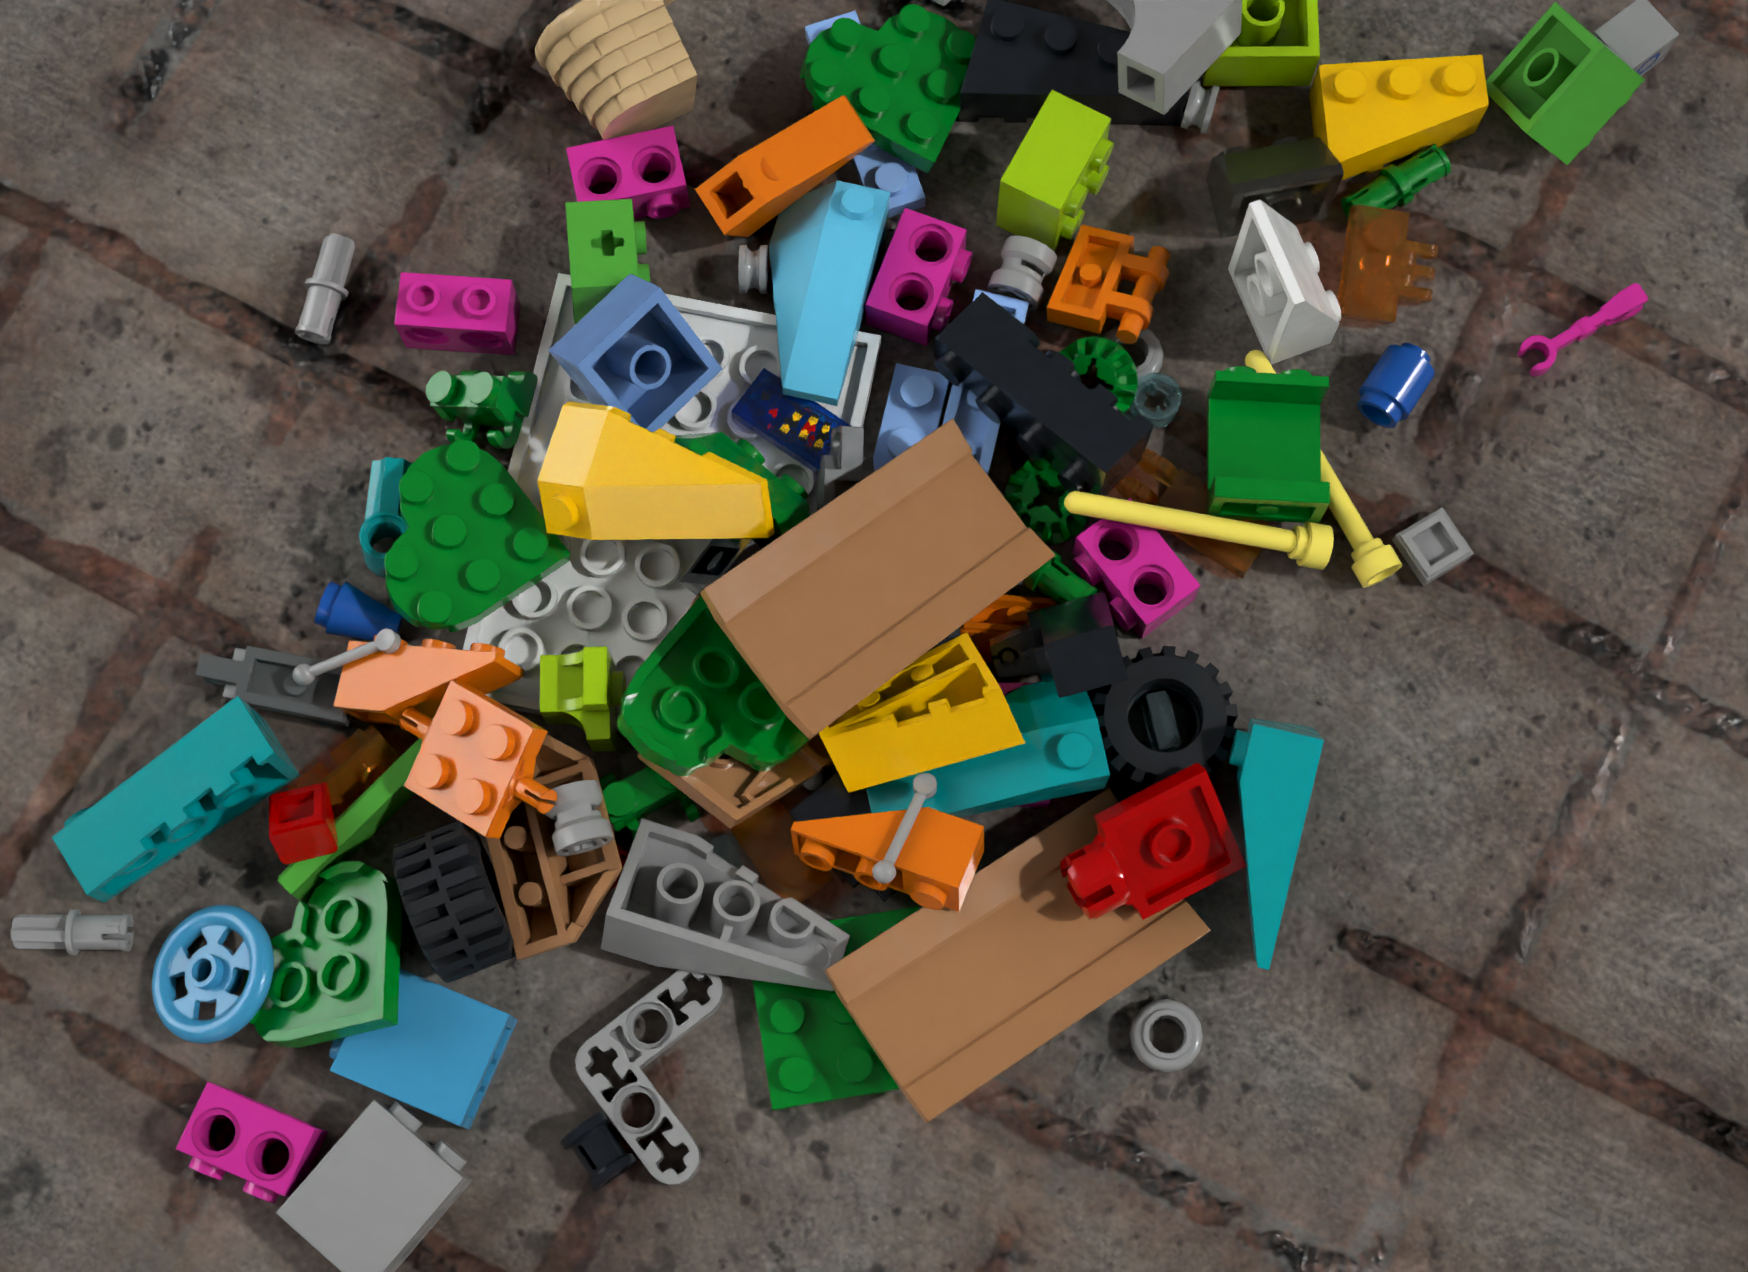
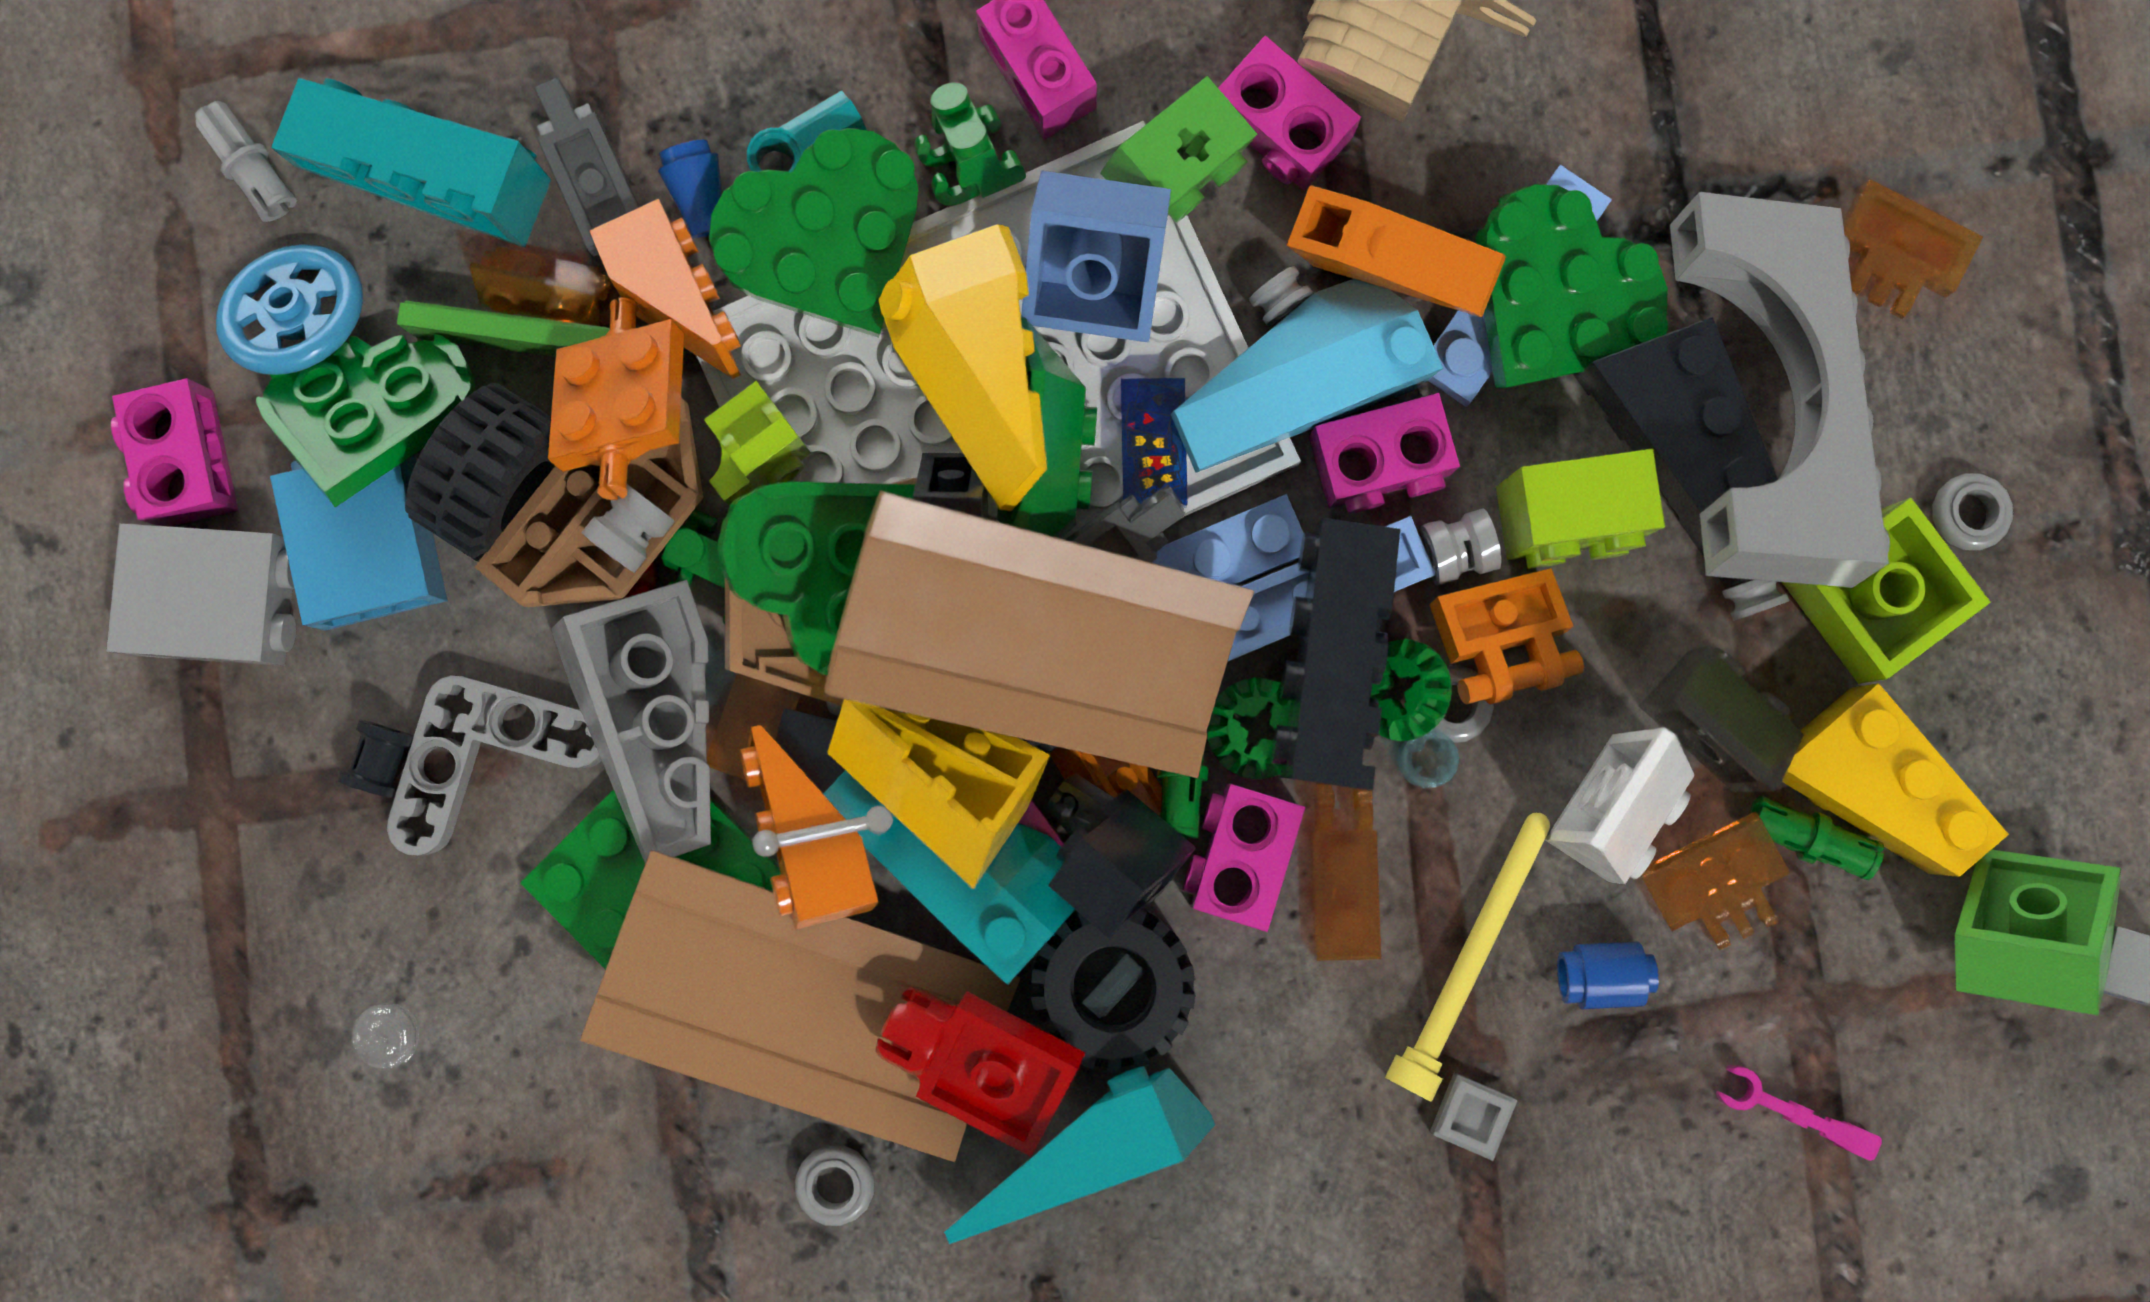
camera: 55 degrees right, 10 degrees up
red slope [269,782,338,864] -> none
light grey hinge [292,628,401,686] -> none
light yellow piece [1064,491,1334,570] -> none
green panel [1206,366,1330,523] -> none

